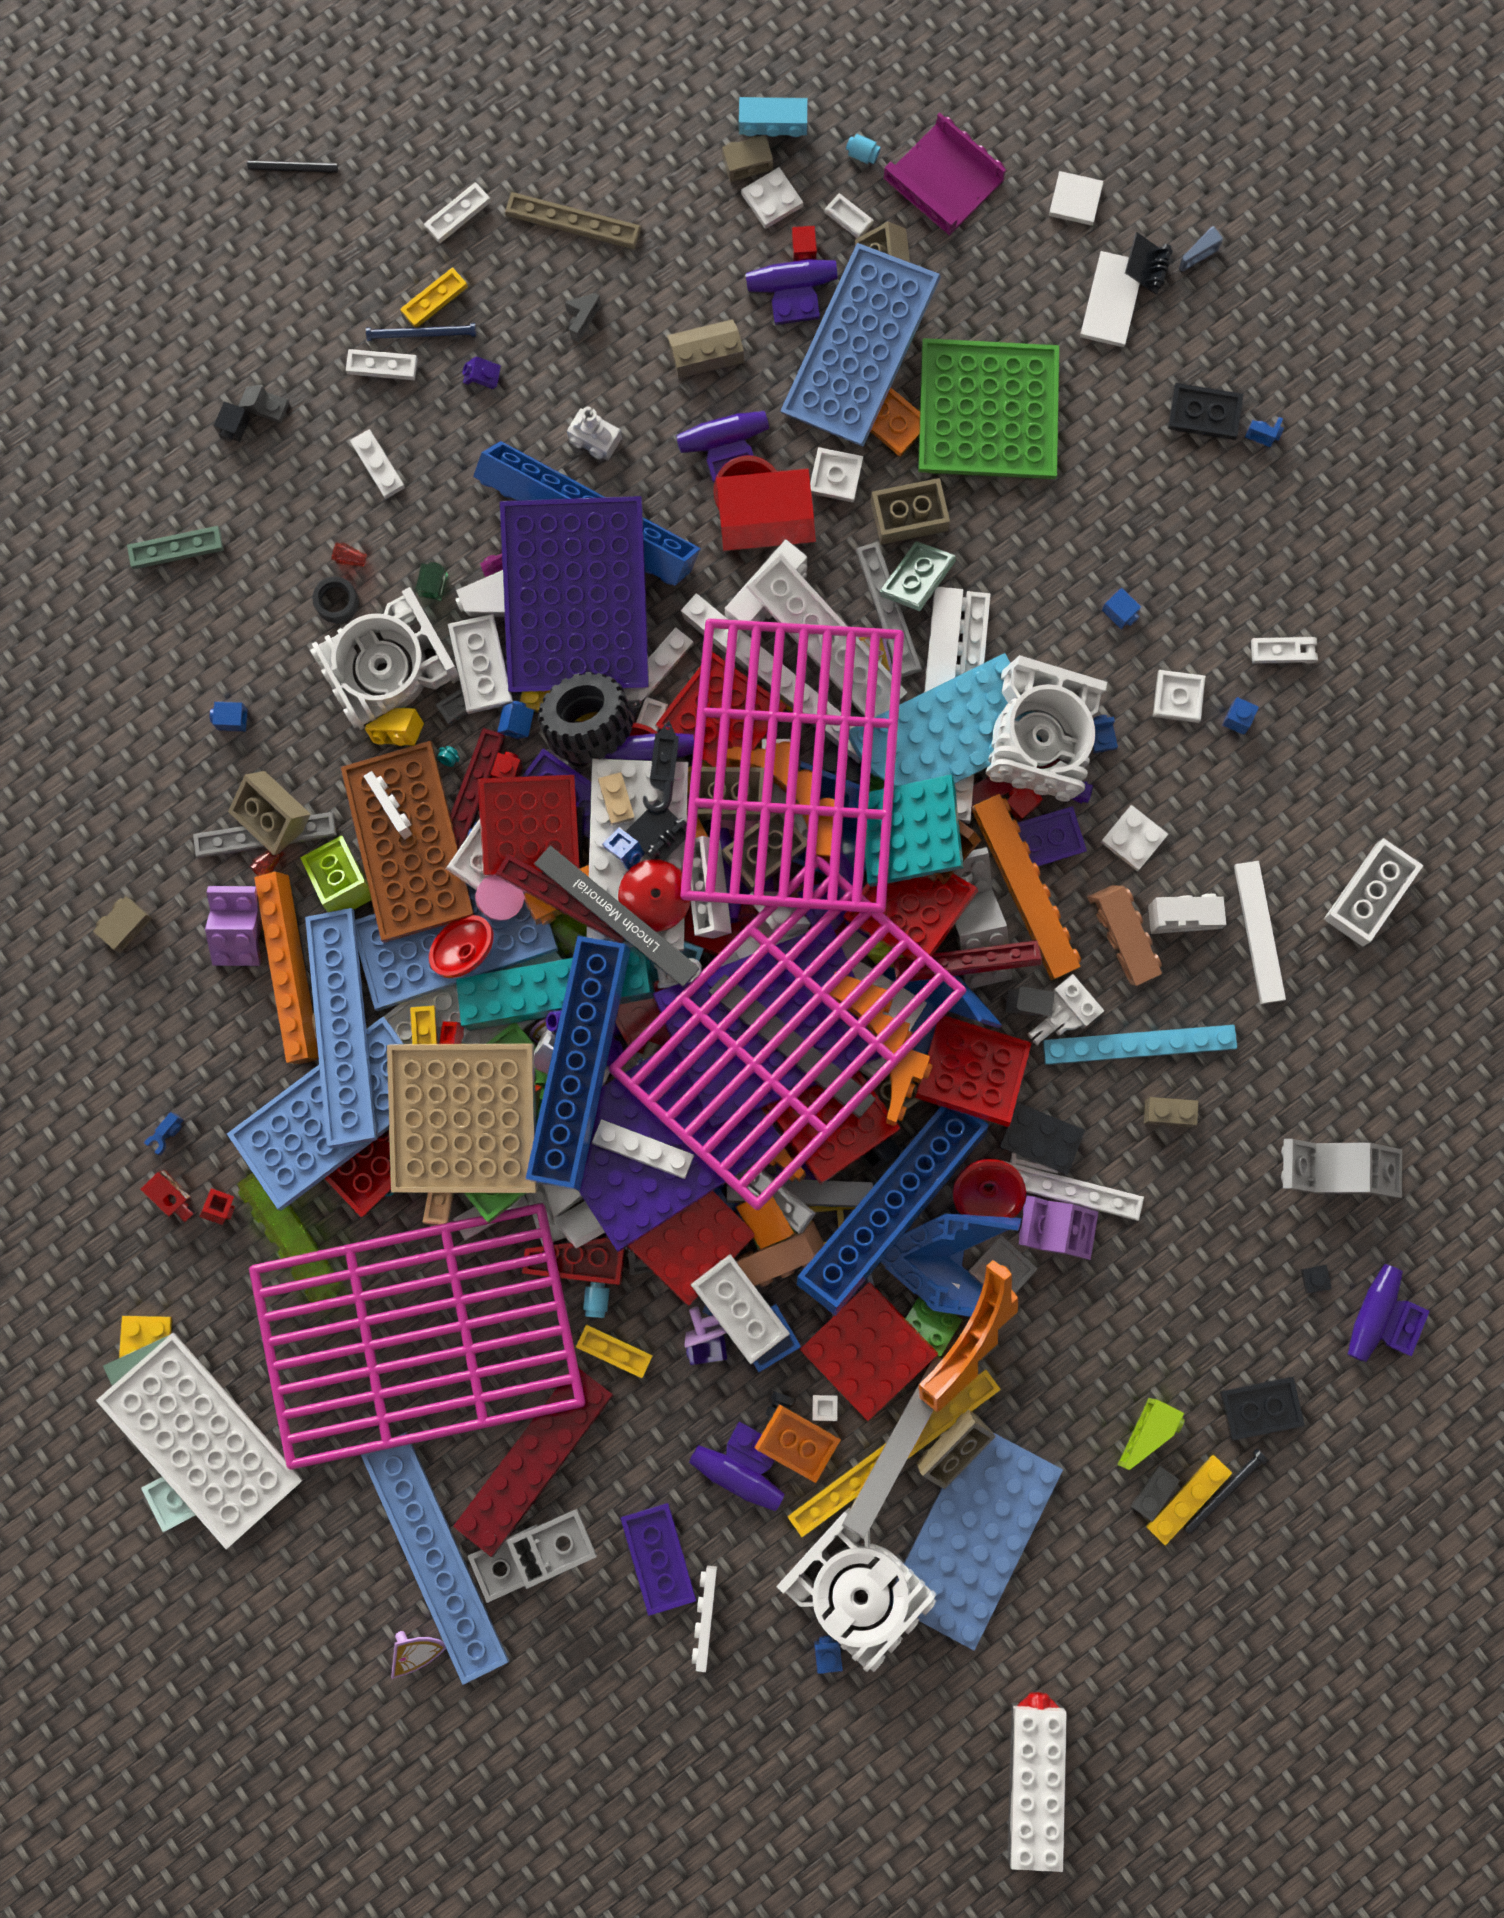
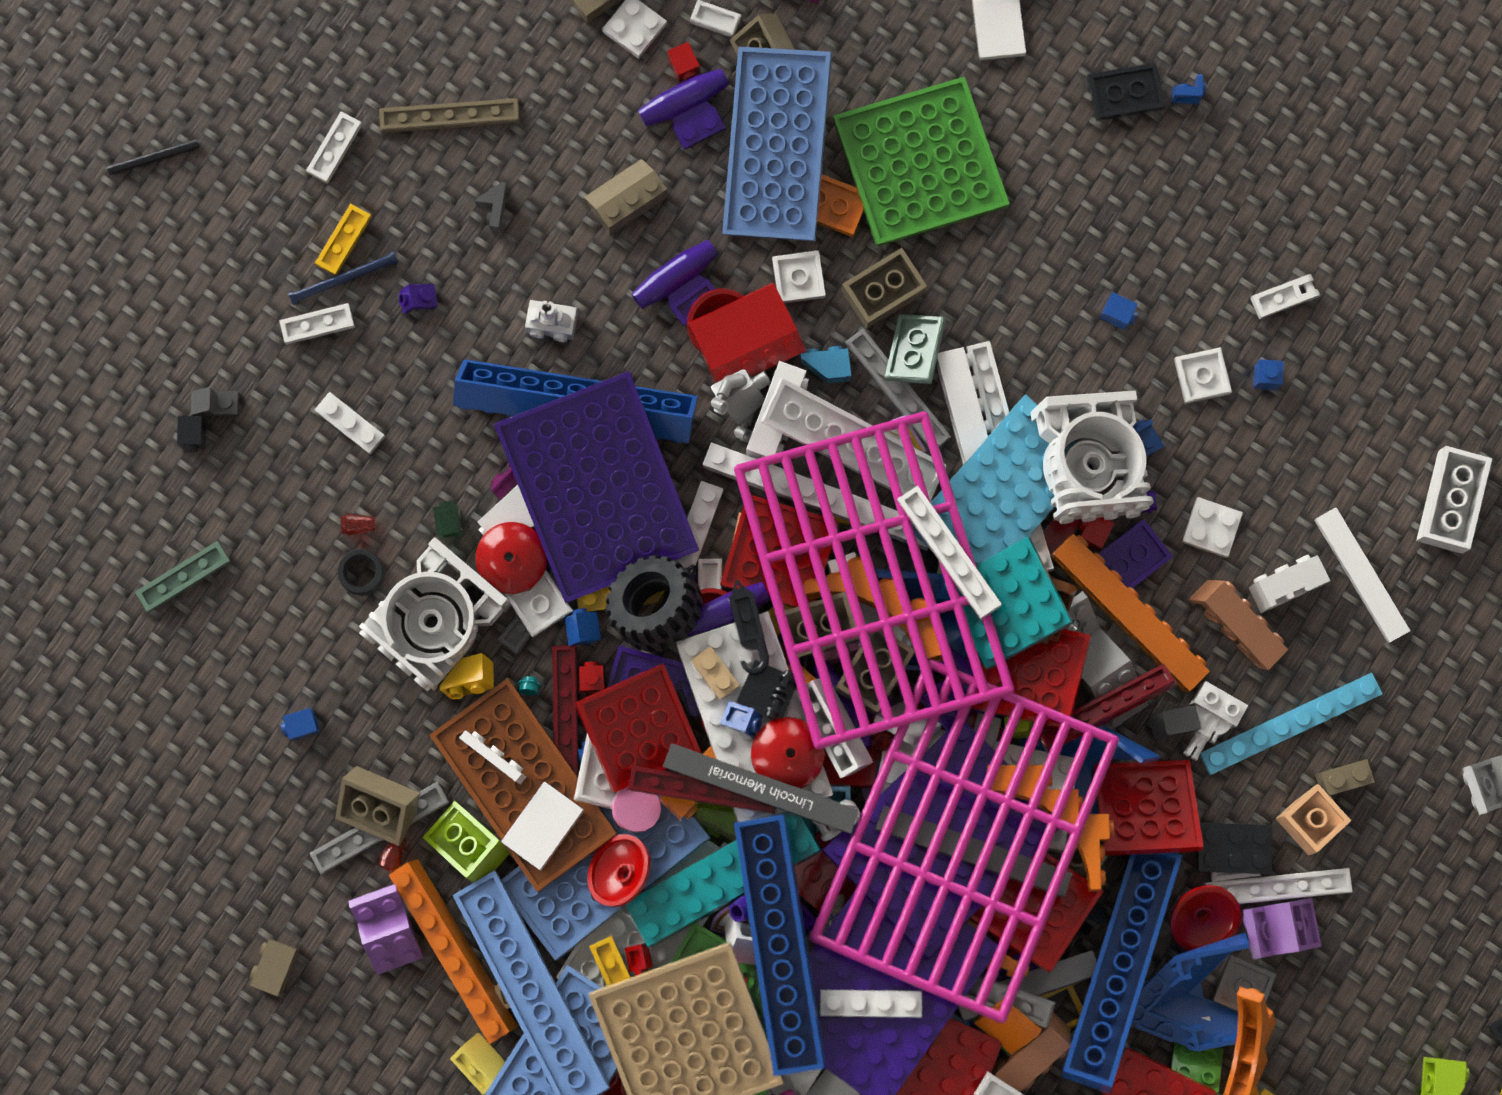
camera: 25 degrees left, 0 degrees up
none -> light yellow panel [450,1033,506,1095]
none -> red dish [476,522,548,594]
none -> white tile [501,782,585,871]
none -> light grey torso [710,369,771,443]
none -> dark azure slope [800,346,851,384]
none -> white plate [897,486,1002,619]
none -> light nougat slope [1276,784,1351,855]

